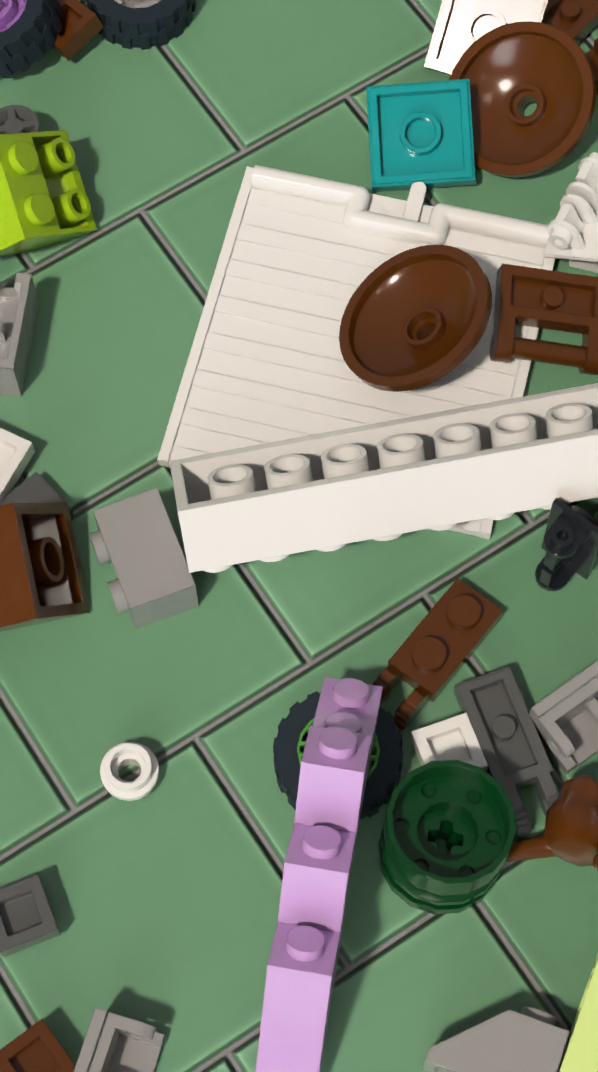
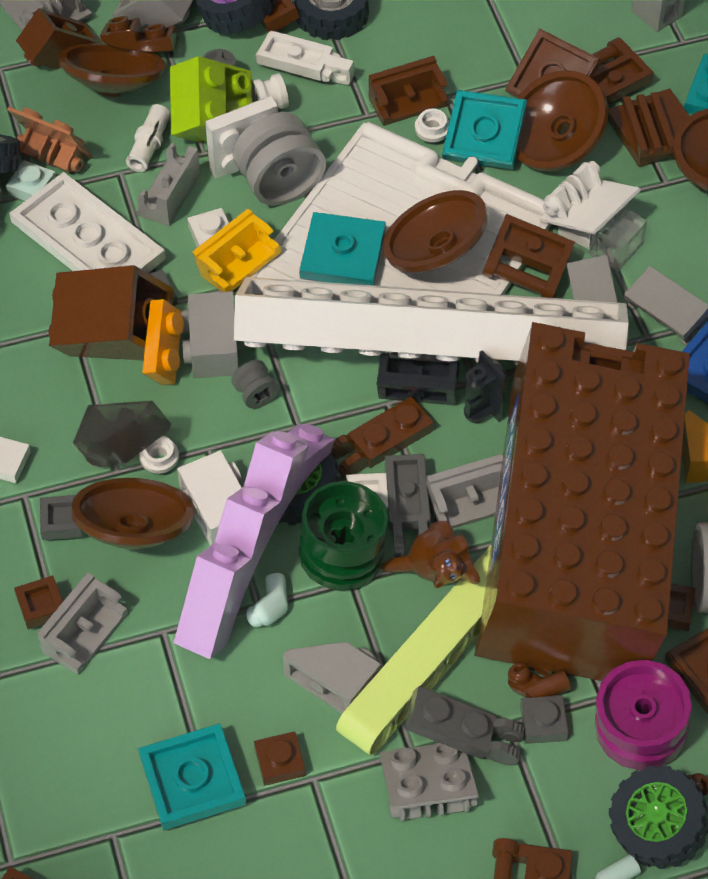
camera: 15 degrees right, 10 degrees down
none -> reddish brown dish [71,478,194,549]
none -> clear smoke slope [73,401,172,467]
none -> light orange plate [142,299,184,385]
none -> white brick [177,450,242,546]
none -> white plate [187,208,229,247]
none -> yellow hinge [192,209,282,292]
none -> white plate [205,96,278,179]
none -> dark grey wheel [231,360,280,409]
none -> light grey wheel [233,112,326,206]
none -> light aqua arm [246,573,288,628]
none -> white wheel [252,73,289,109]
none -> white hinge [256,31,354,85]
none -> teal plate [299,212,386,286]
none -> reddish brown hinge [369,55,448,126]
none -> black hinge [376,352,460,405]
none -> white plate [415,109,449,142]

